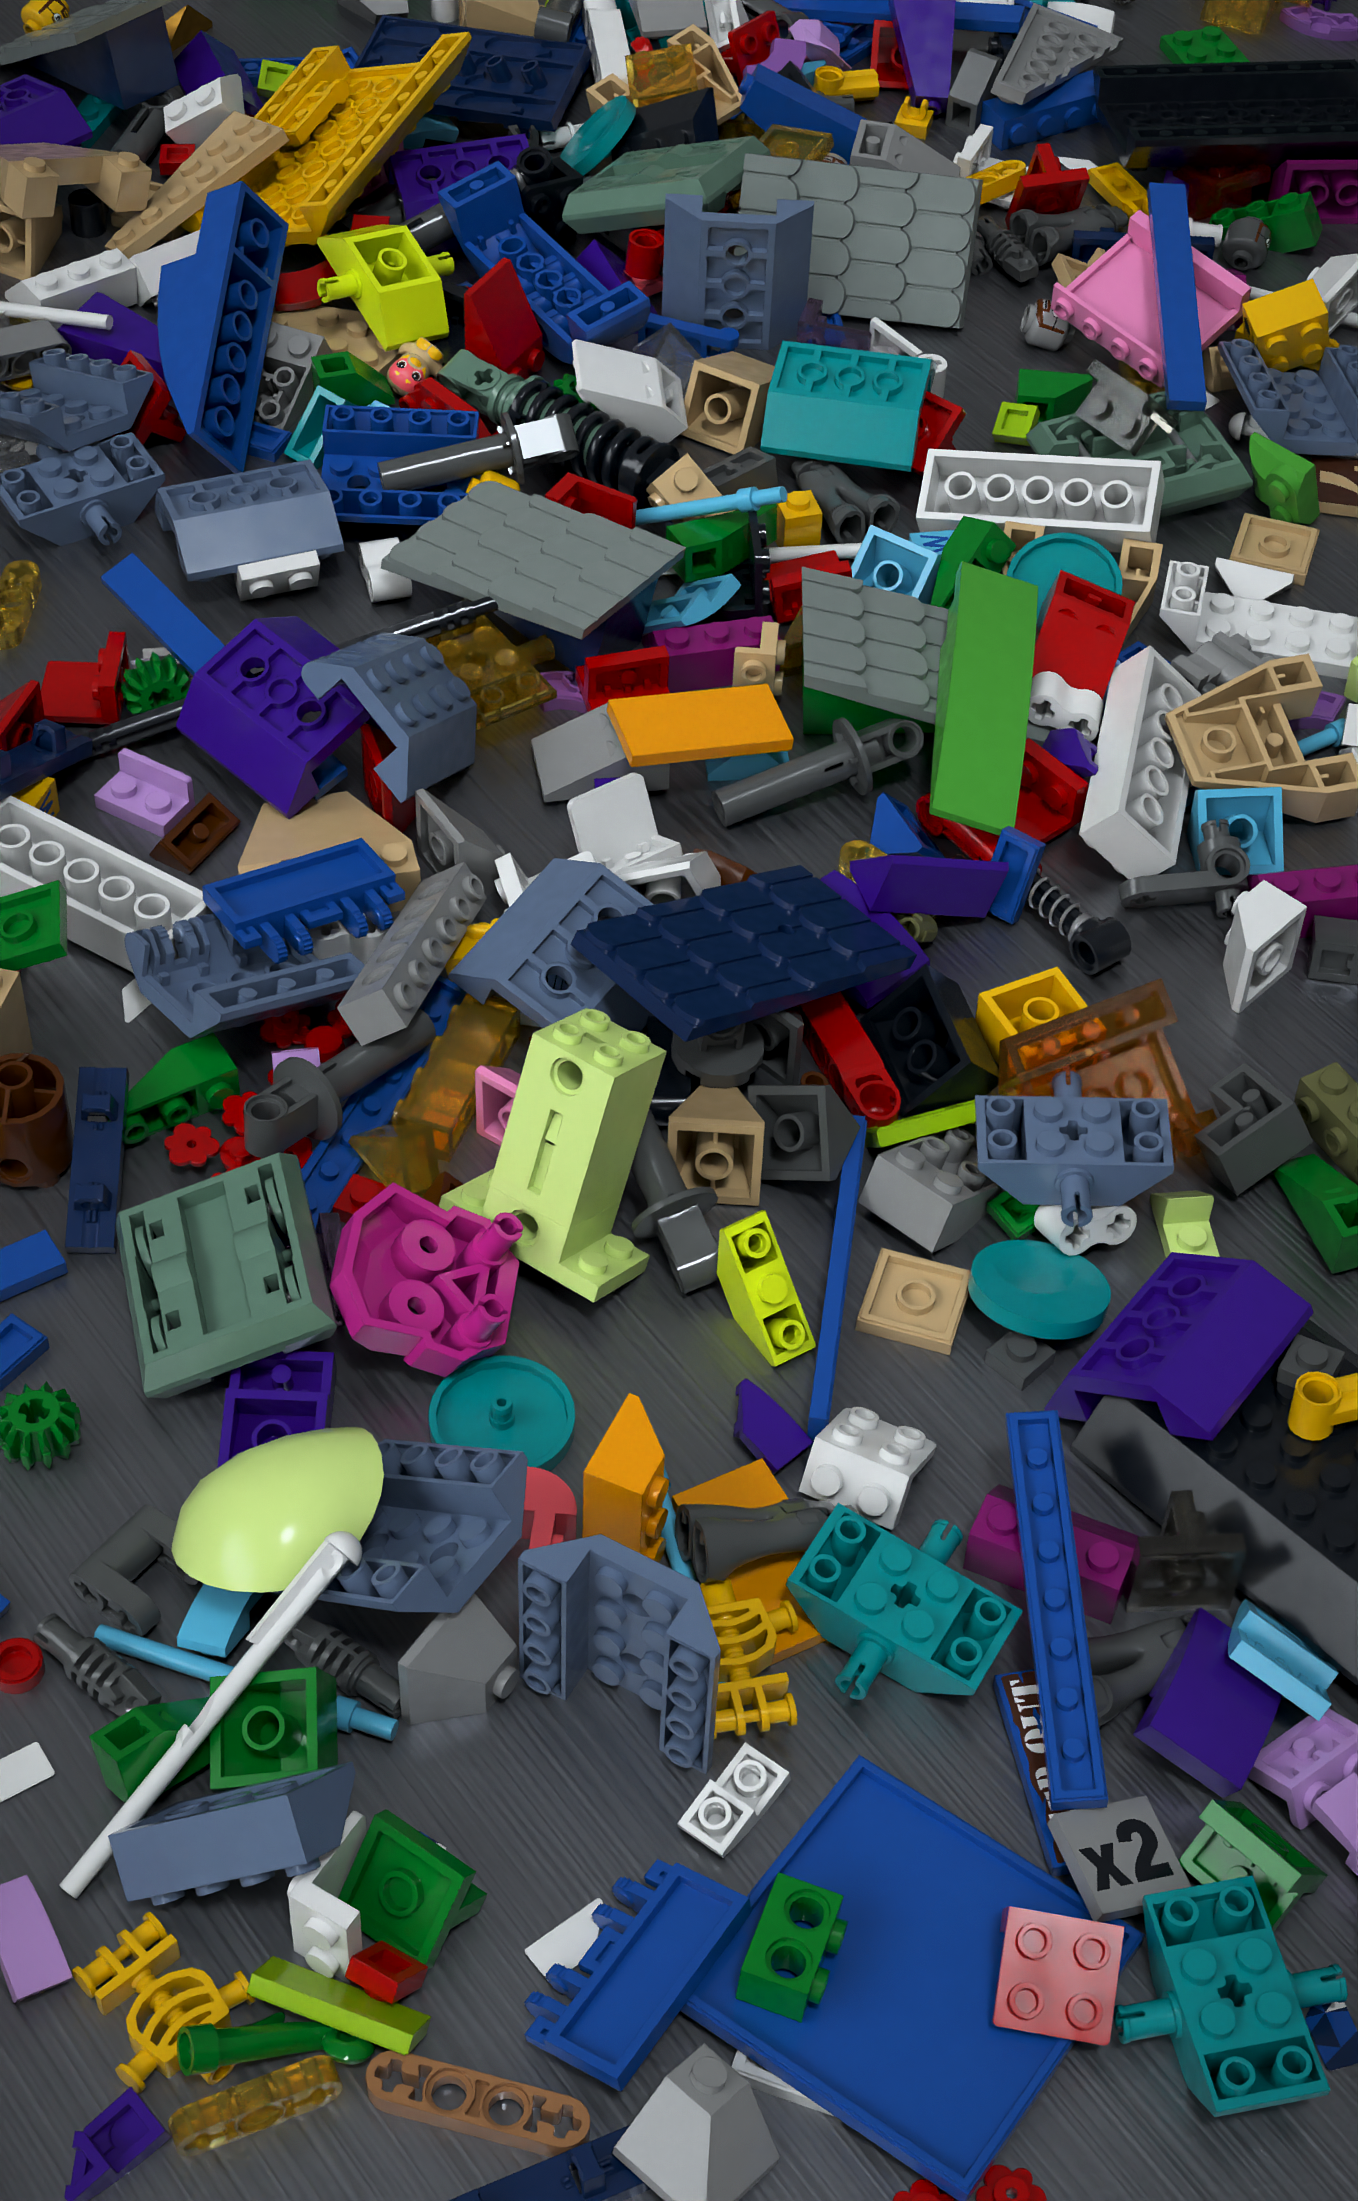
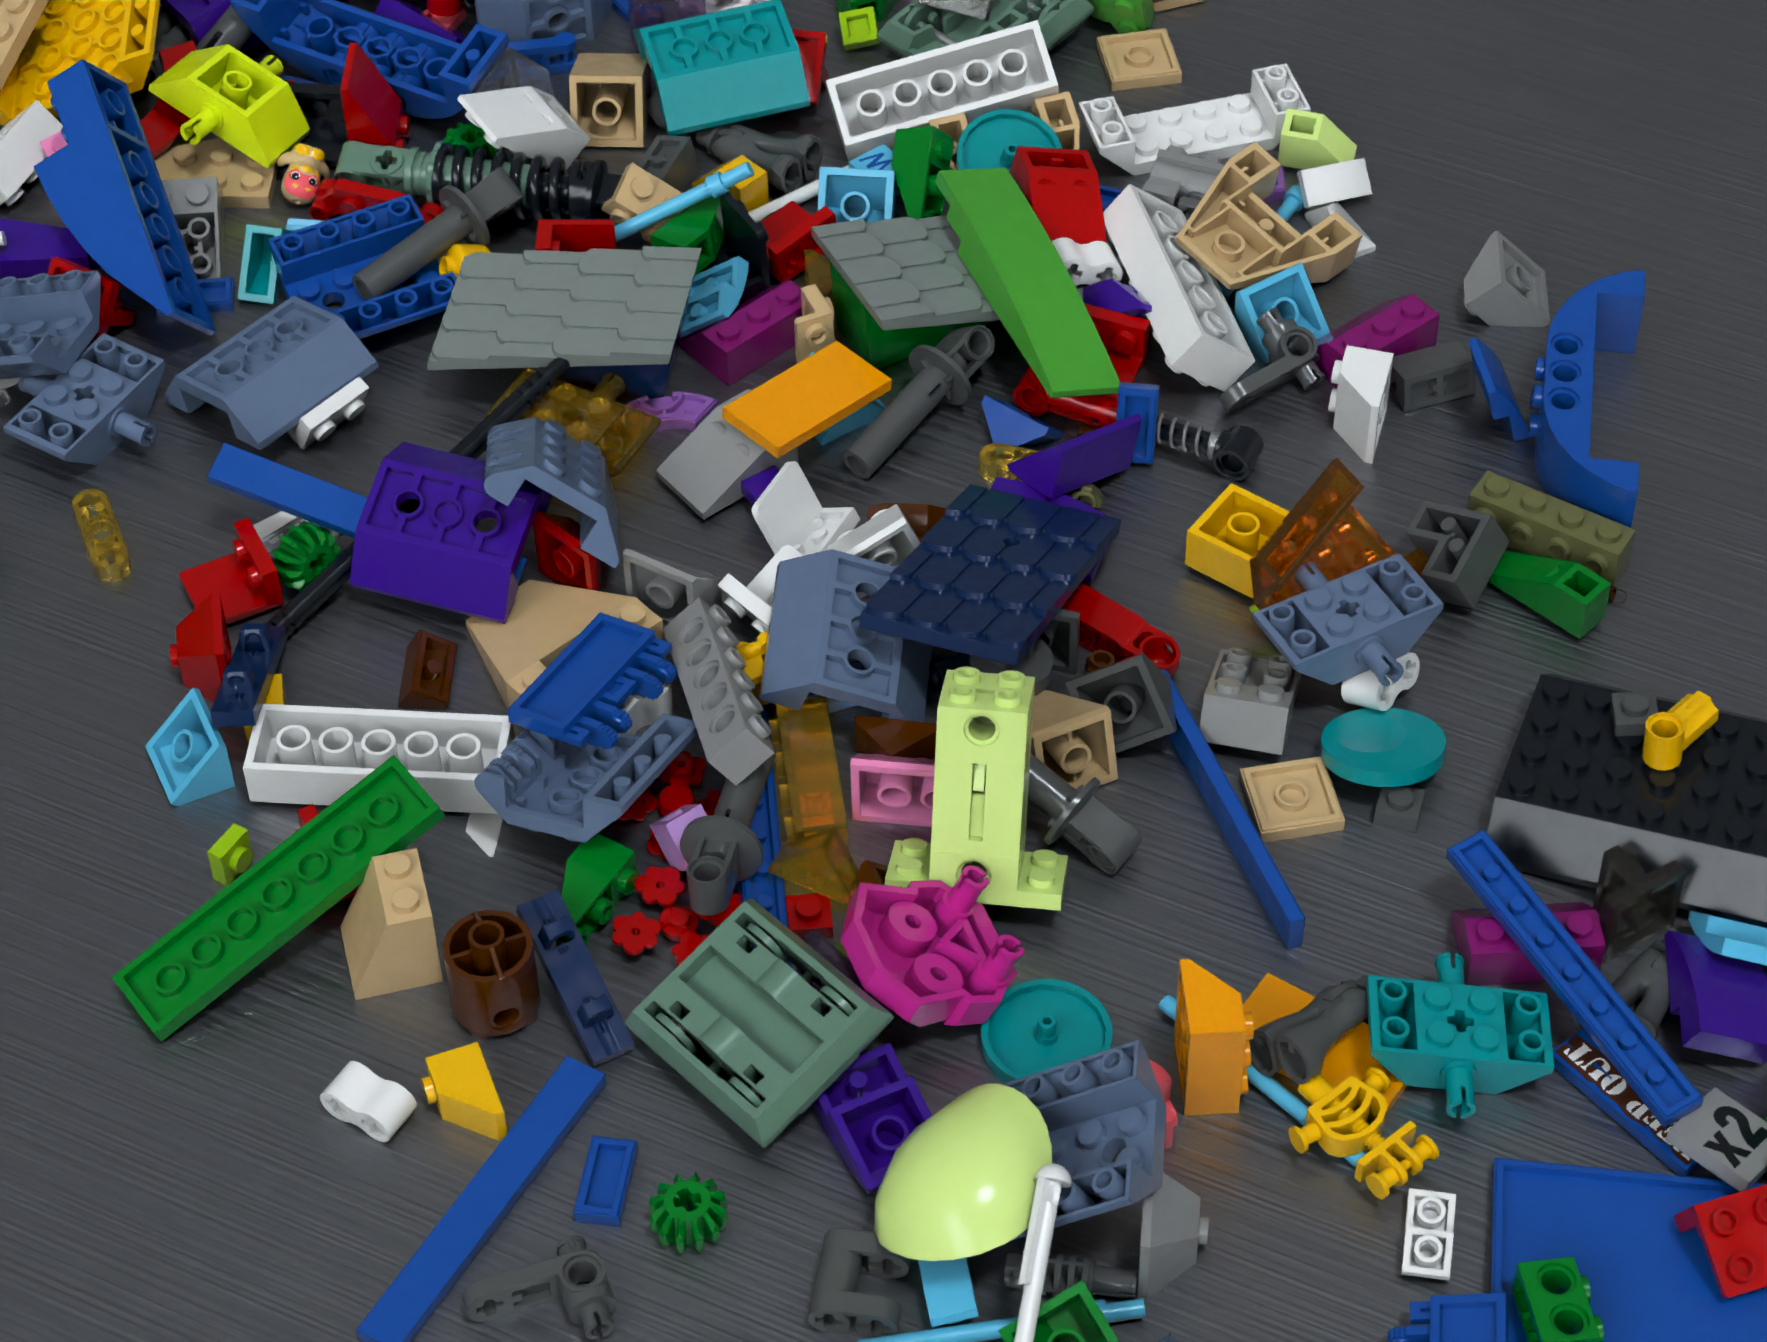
camera: 25 degrees left, 0 degrees up
lavender bracket [94,748,195,838] -> none
green slope [311,351,395,406] -> none
white axle [357,537,412,603] -> none
sand blue slope [518,1534,721,1775] -> none
red bracket [575,645,670,712] -> none
neon yellow slope [717,1210,817,1367] -> none
dark purple slope [733,1378,813,1475] -> none
white bracket [799,1407,936,1530] -> none
black slope [860,964,1004,1118] -> none
lime tile [865,1099,976,1148] -> none
green tile [986,1191,1040,1240] -> none
dark purple slope [1044,1252,1314,1441] -> none
yellowish green slope [1149,1190,1220,1258] -> none
white slope [1215,557,1294,600] -> none

